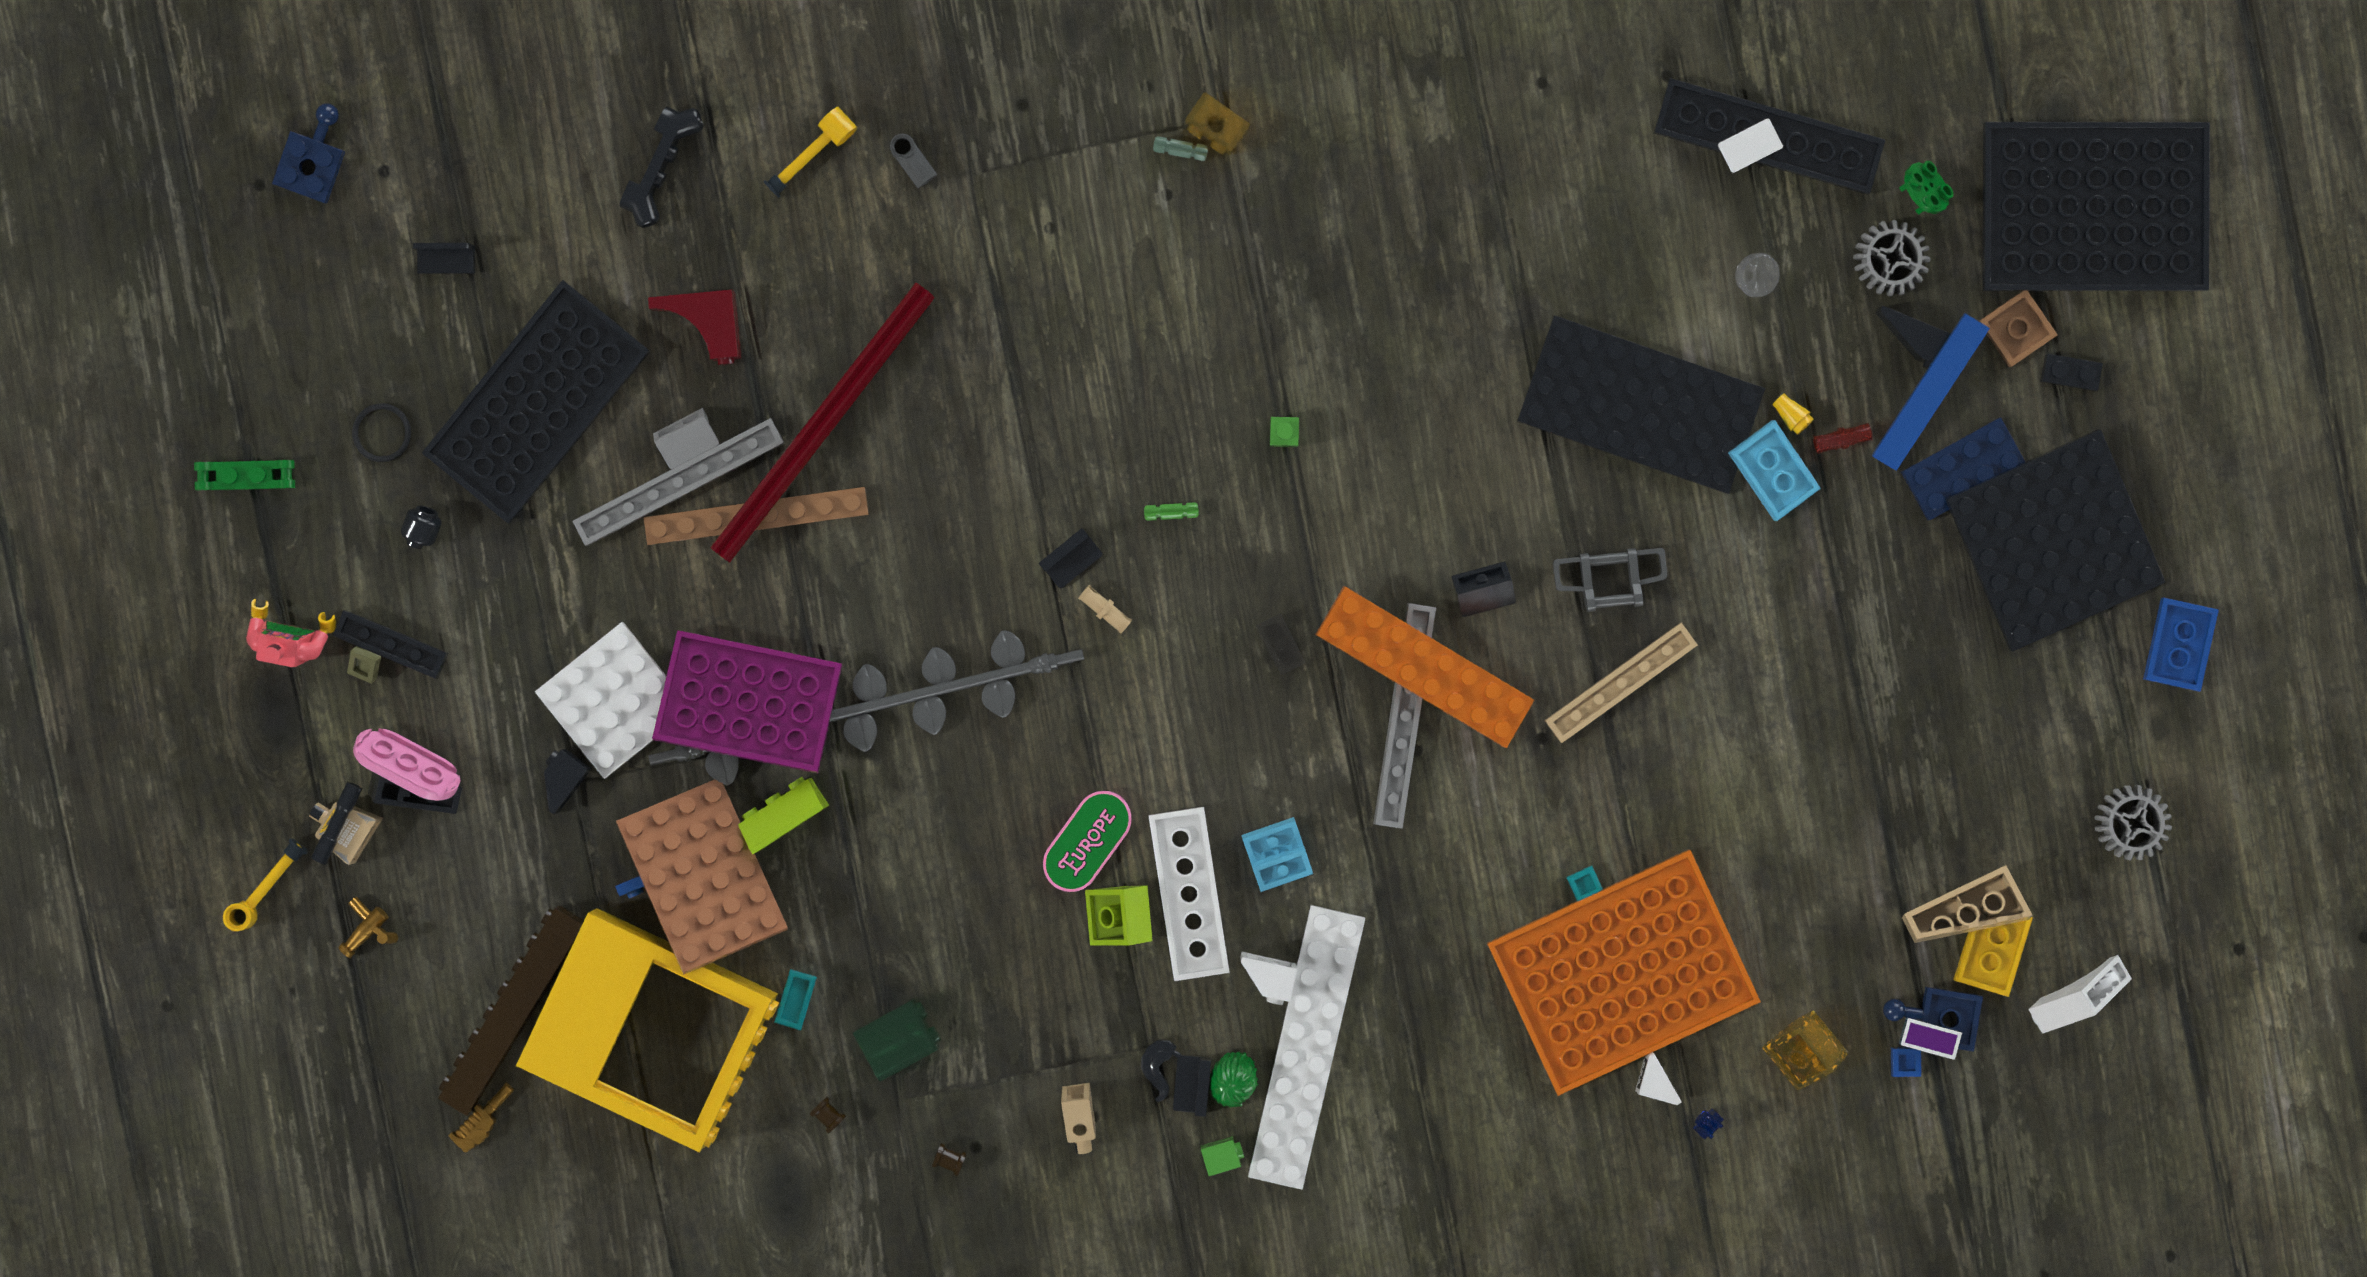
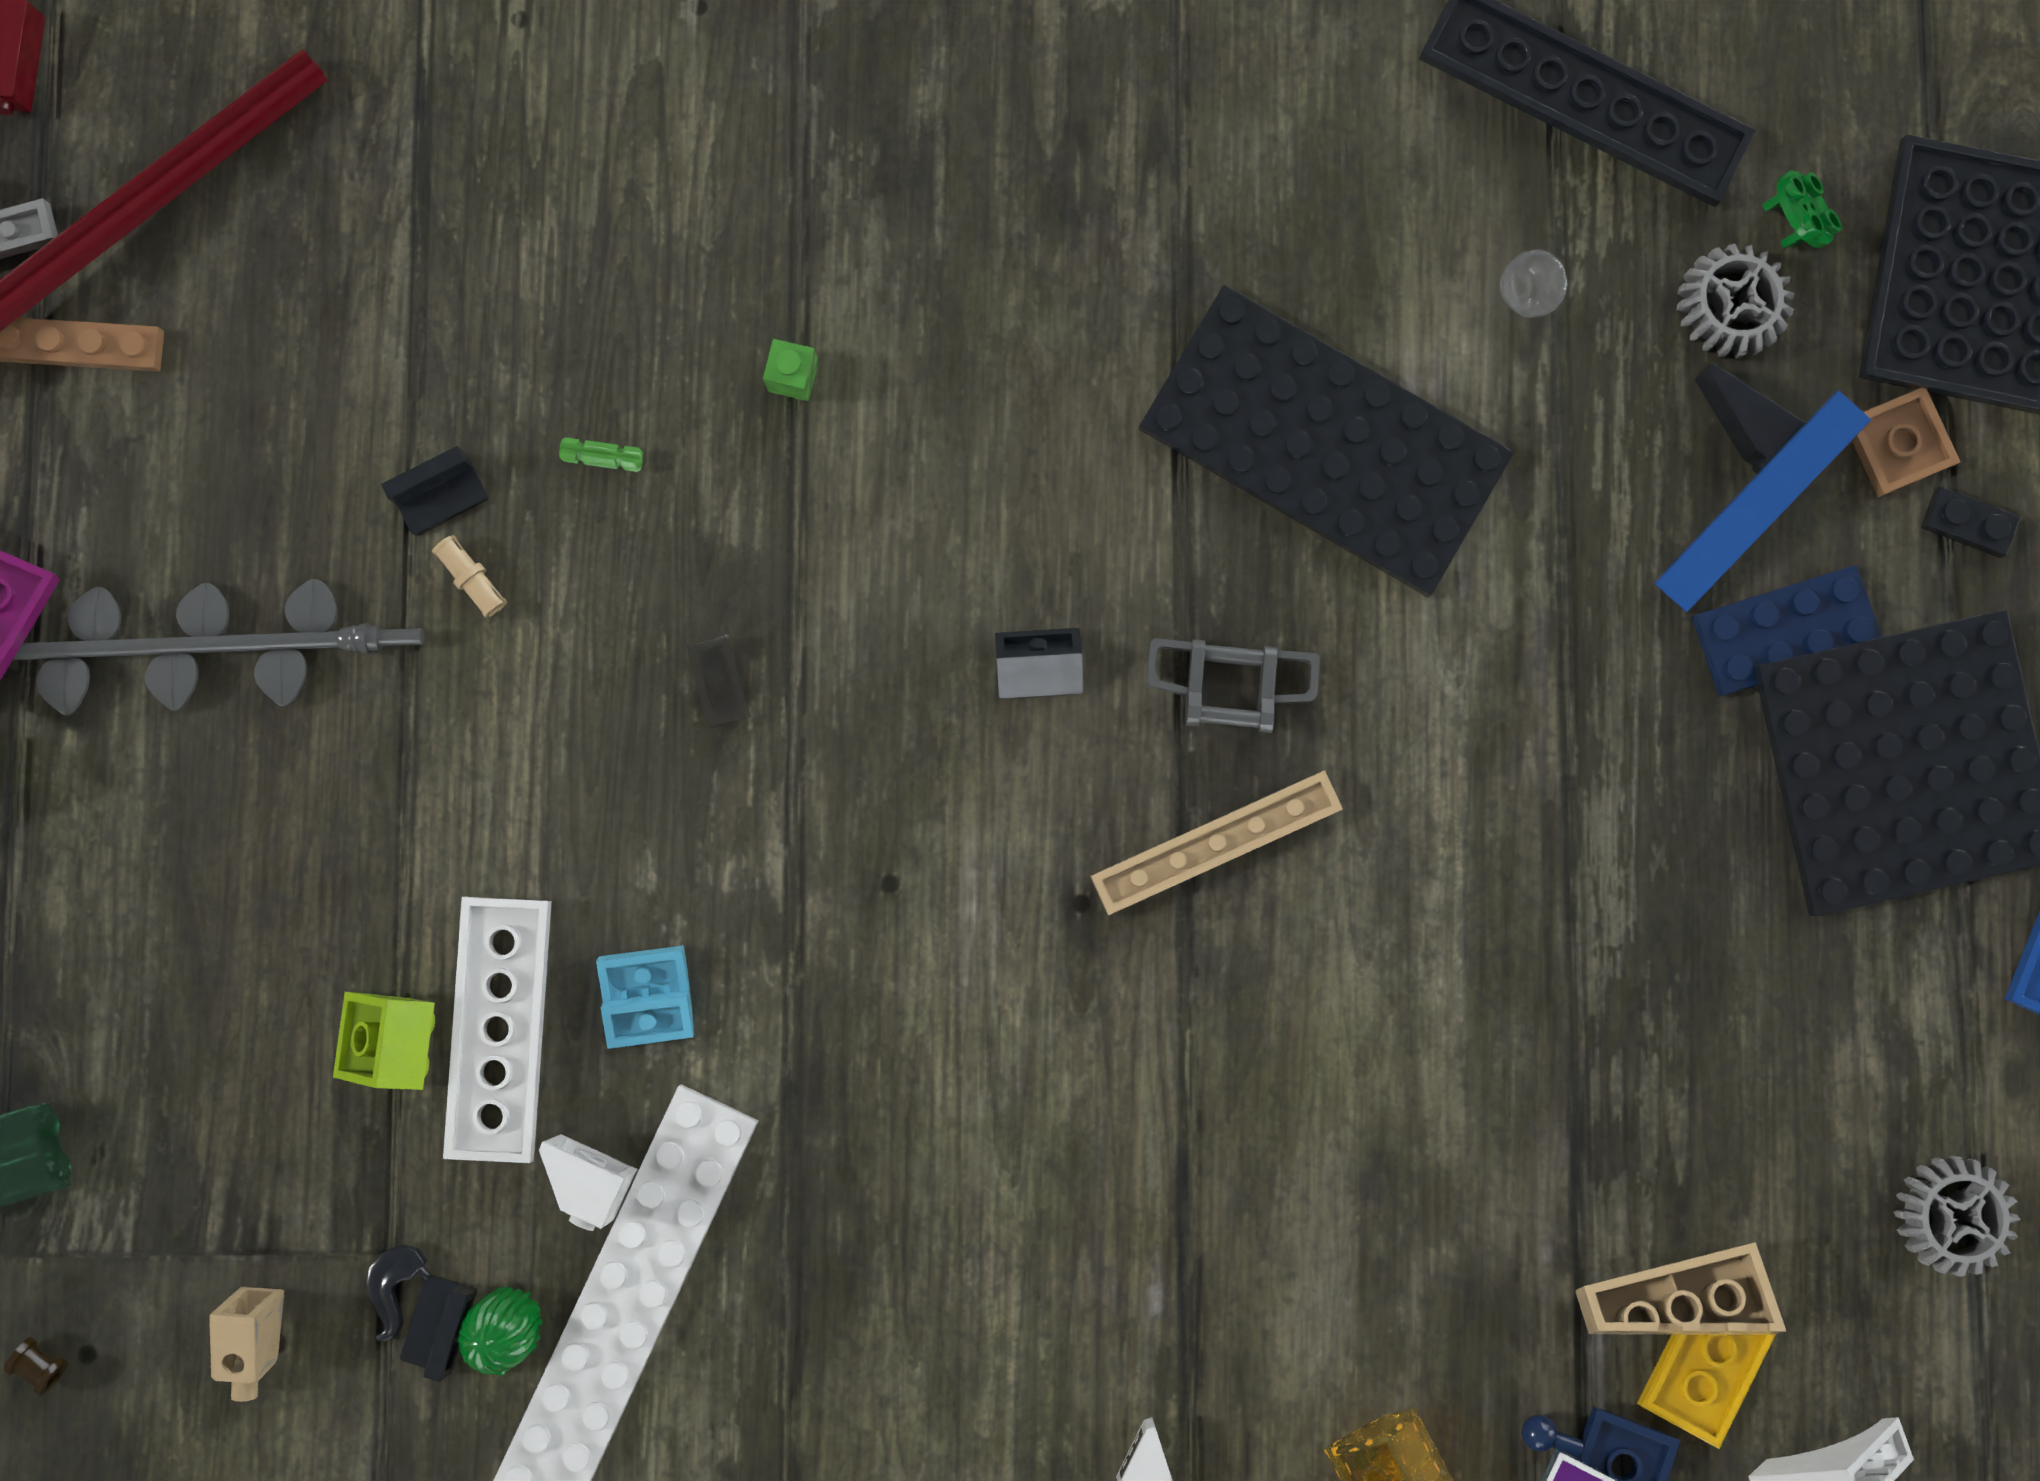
camera: 10 degrees right, 5 degrees down
green tile [1043,791,1131,892] -> none
bright green brick [1201,1136,1244,1176] -> none
orange plate [1315,586,1534,748] -> none
light grey plate [1373,603,1436,829] -> none
orange plate [1487,849,1761,1096] -> none
teal tile [1566,865,1603,901] -> none
white sticker [1718,119,1783,173] -> none
medium azure tile [1728,420,1821,521] -> none
yellow cone [1772,393,1814,435] -> none
clear red pin [1813,423,1873,454] -> none

